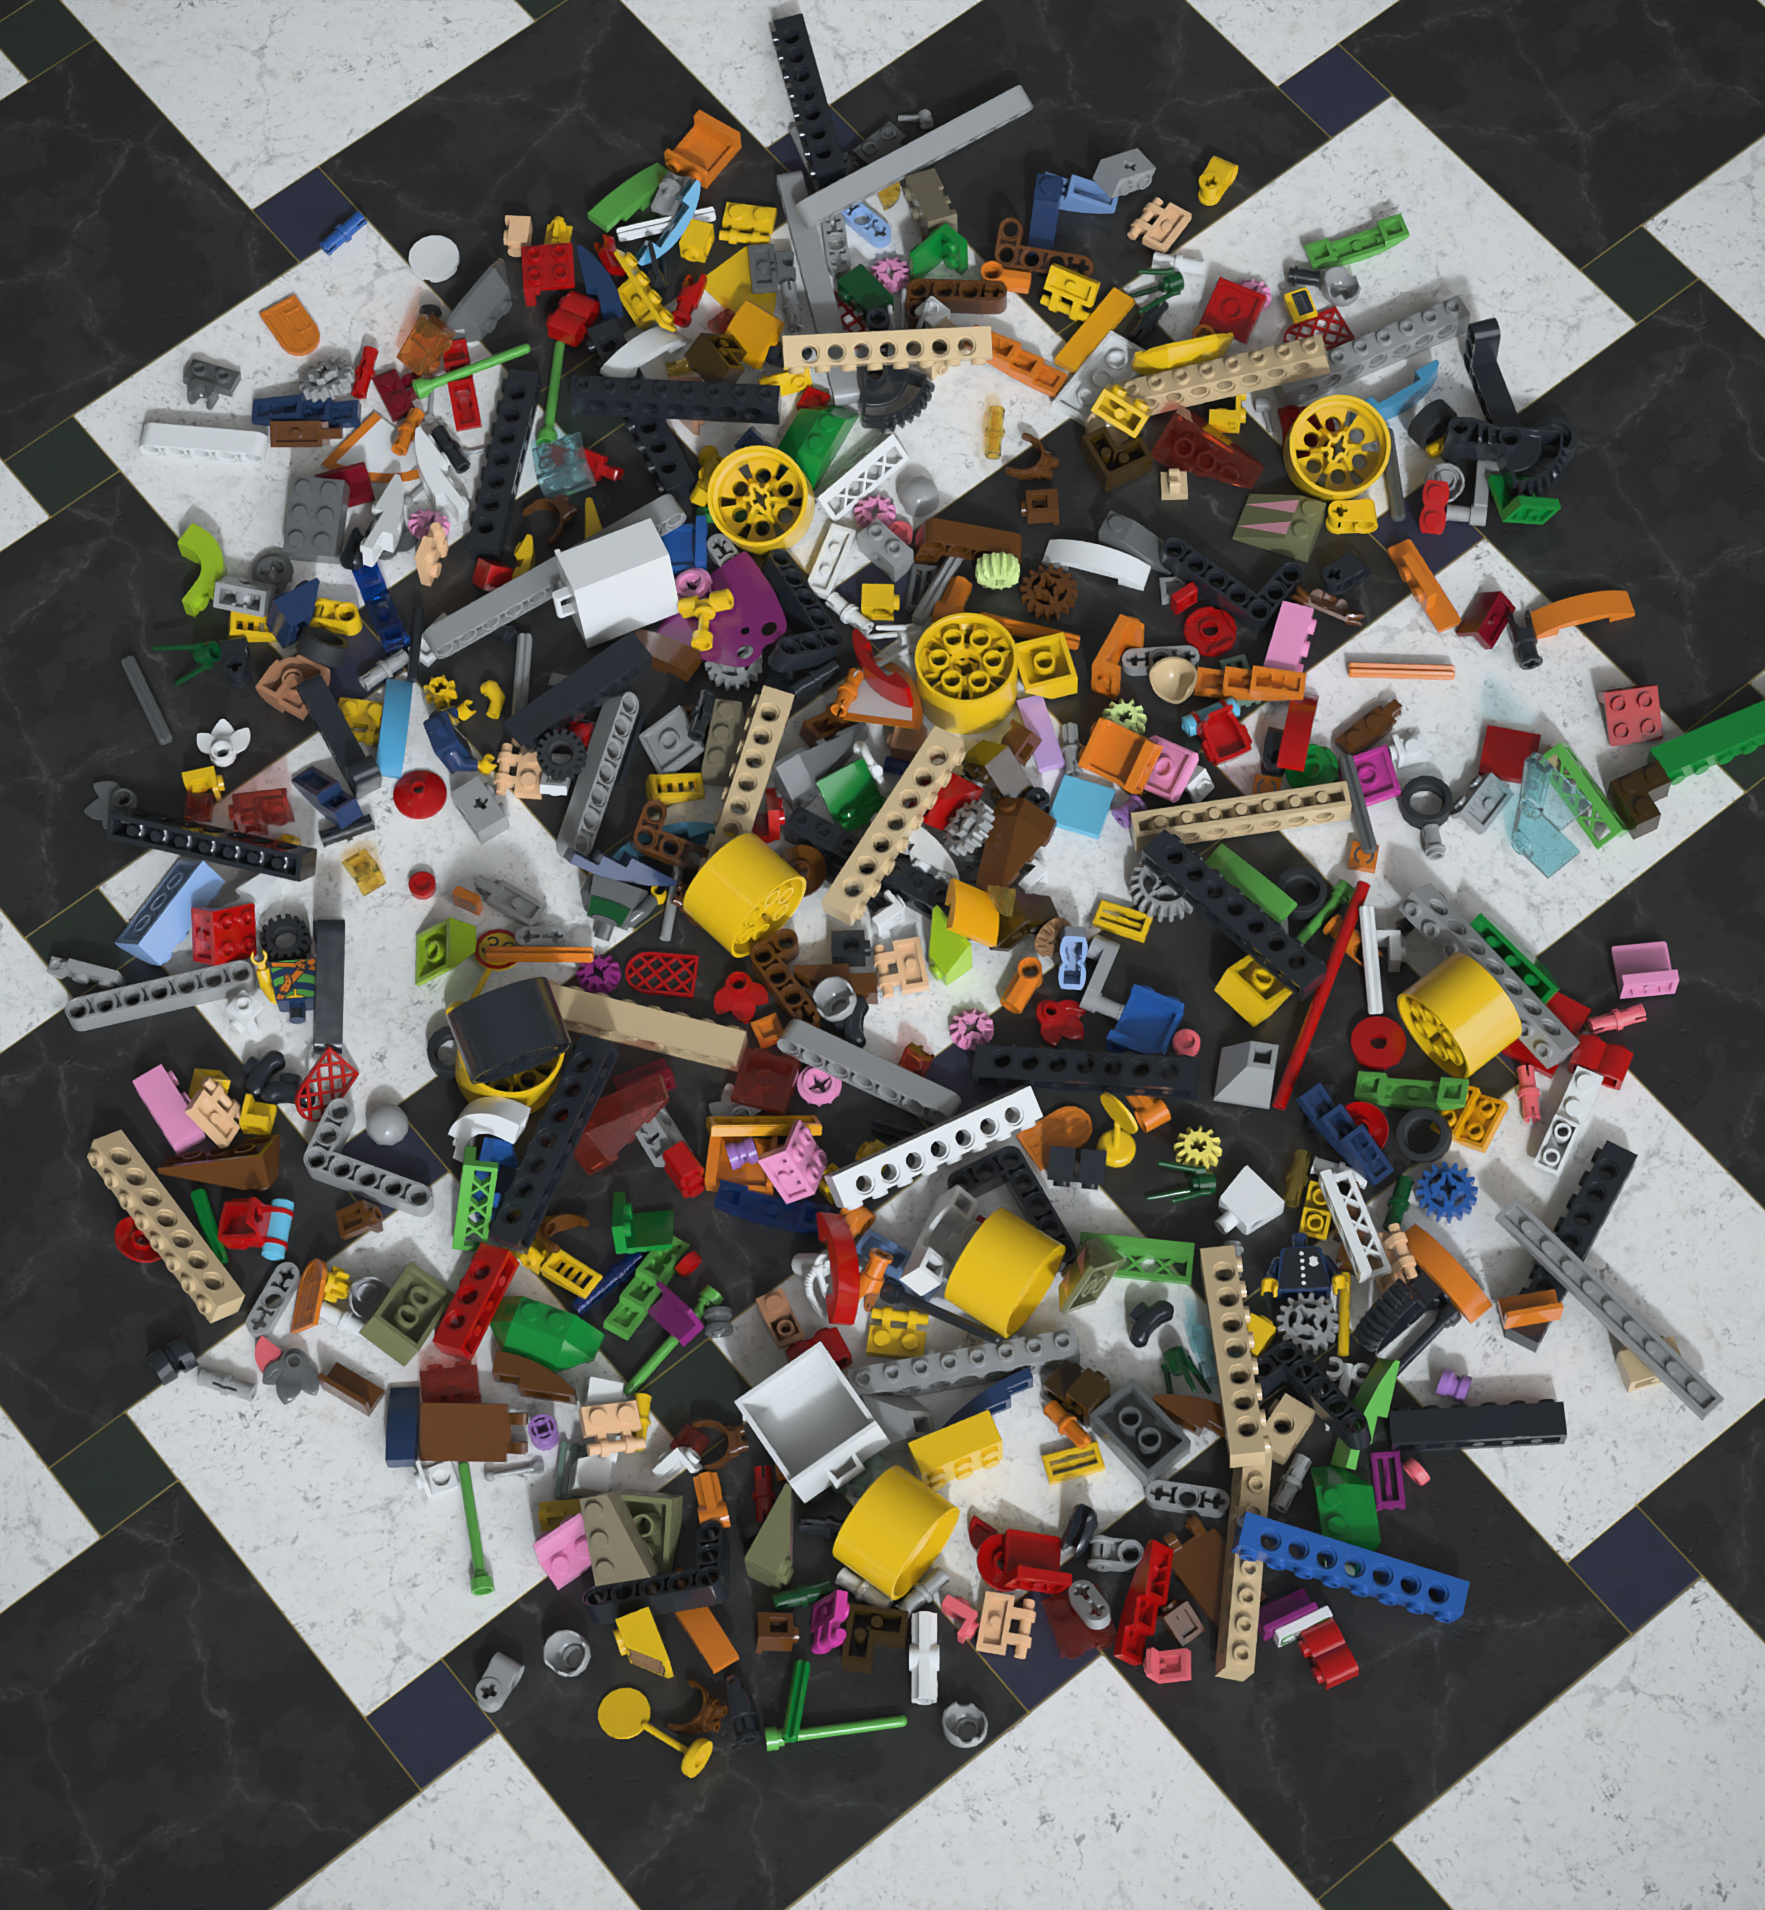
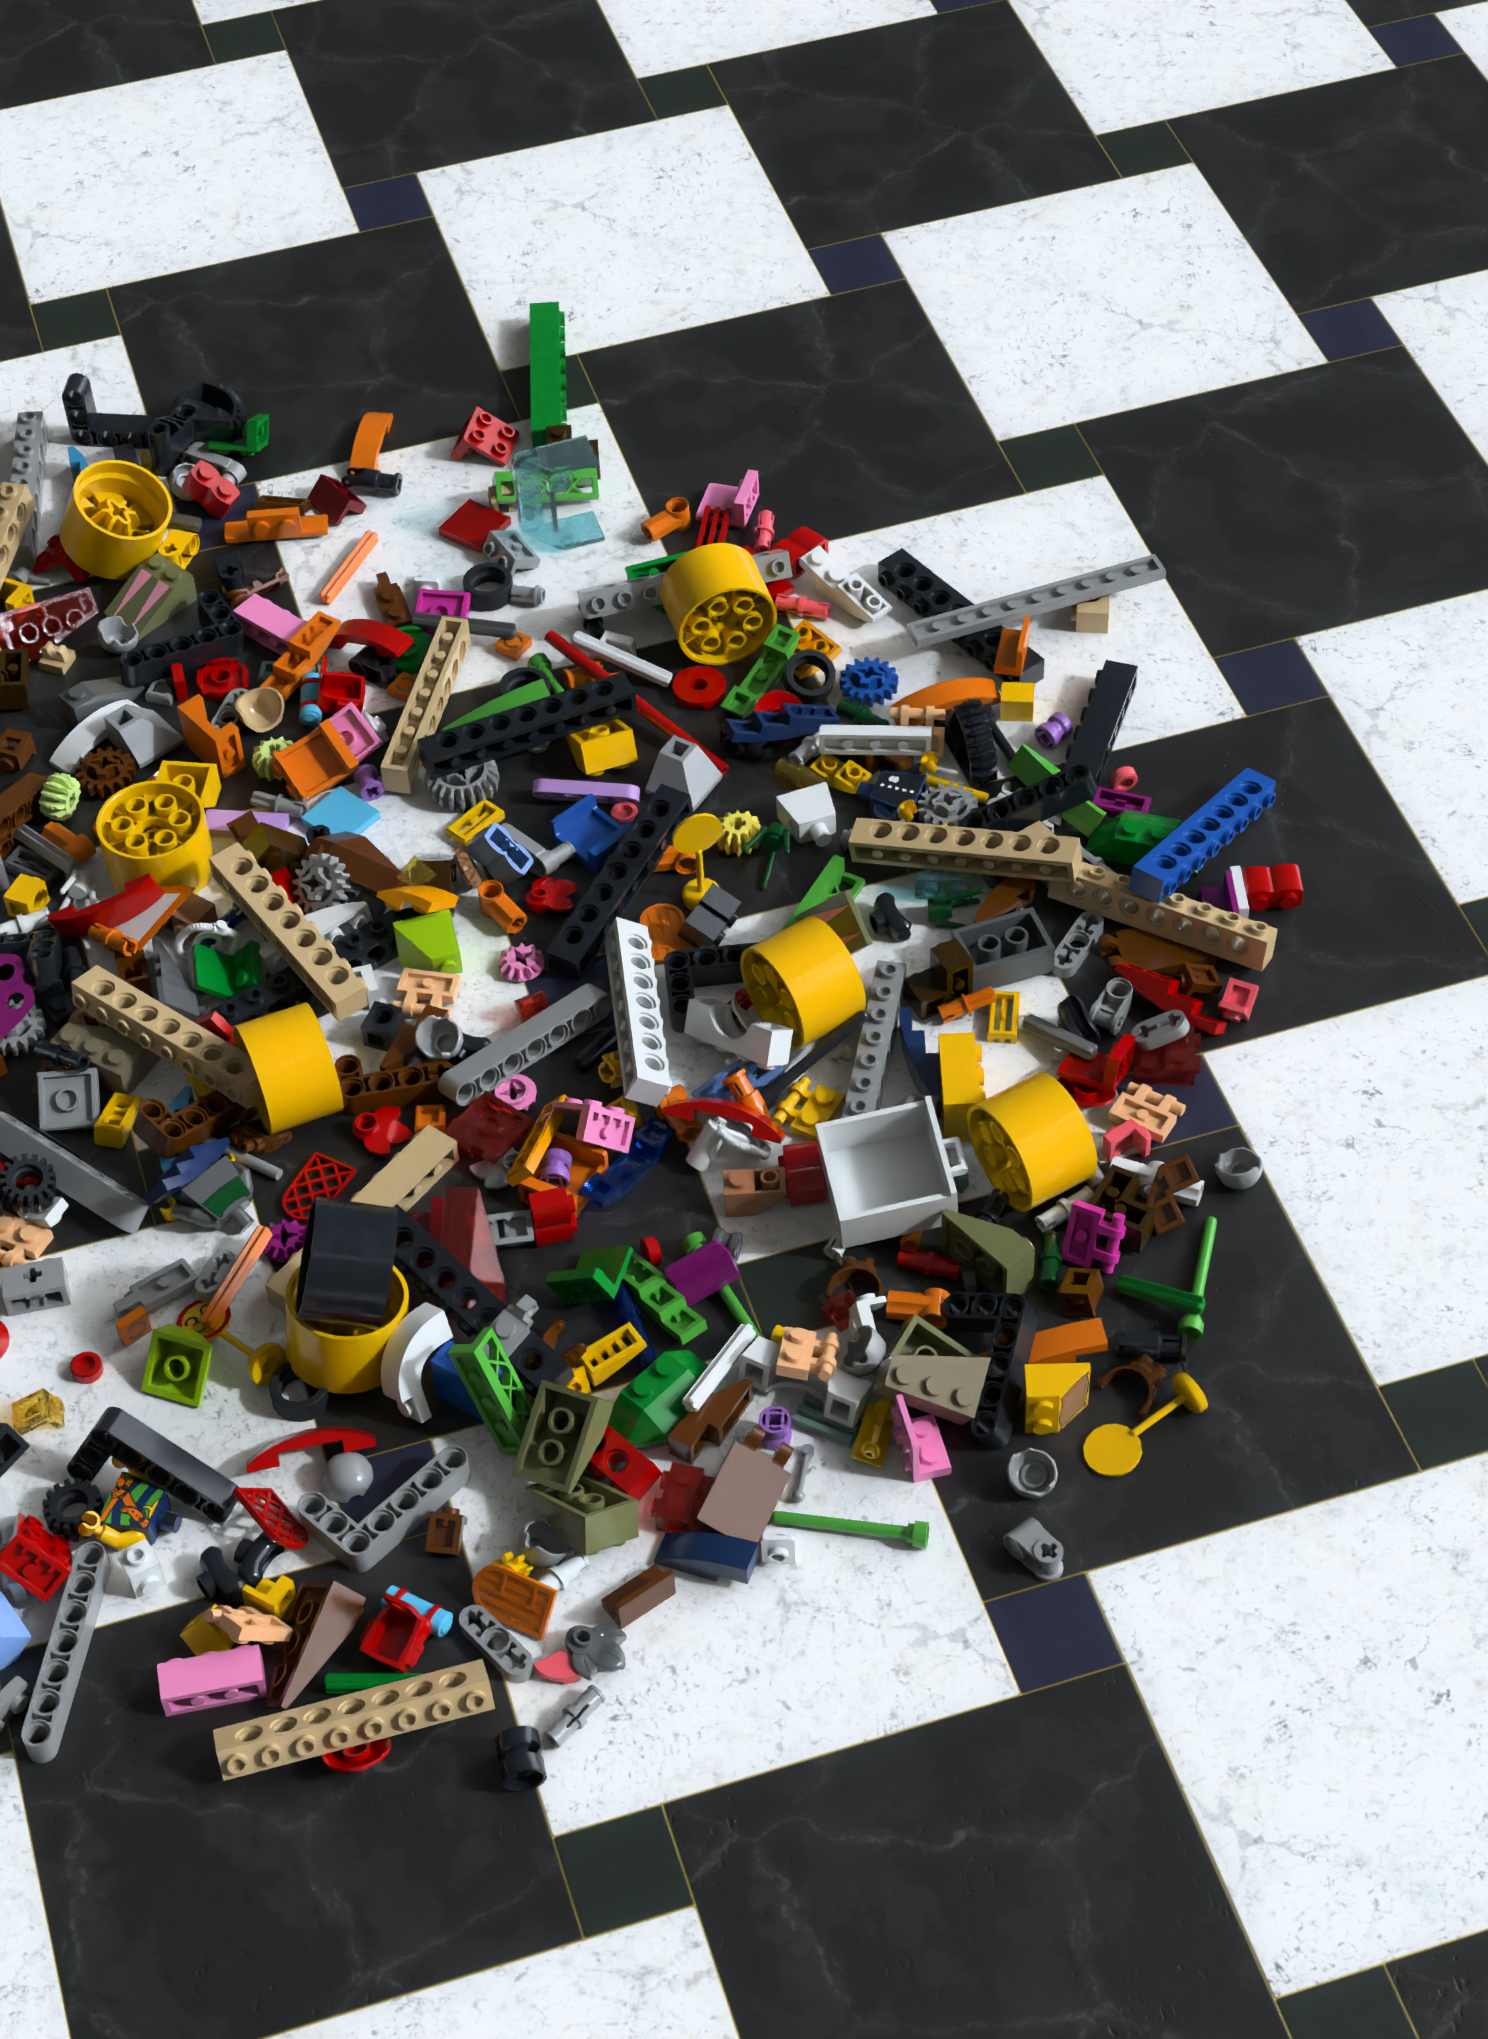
camera: 70 degrees left, 15 degrees down
none -> light grey hair [97,616,139,654]
none -> light grey slope [103,704,185,769]
none -> red slope [246,1427,377,1473]
none -> reddish brown tile [254,495,311,516]
none -> light grey hinge [483,1294,539,1368]
none -> olive slope [511,1380,614,1494]
none -> lavender beam [532,779,640,805]
none -> orange piece [640,497,691,543]
none -> white axle [682,1323,756,1412]
none -> red tile [695,505,732,548]
none -> light grey hair [842,1325,886,1377]
none -> yellow panel [1000,682,1035,722]
none -> light grey axle [1022,1014,1098,1061]
none -> reddish brown tile [1145,1153,1201,1236]

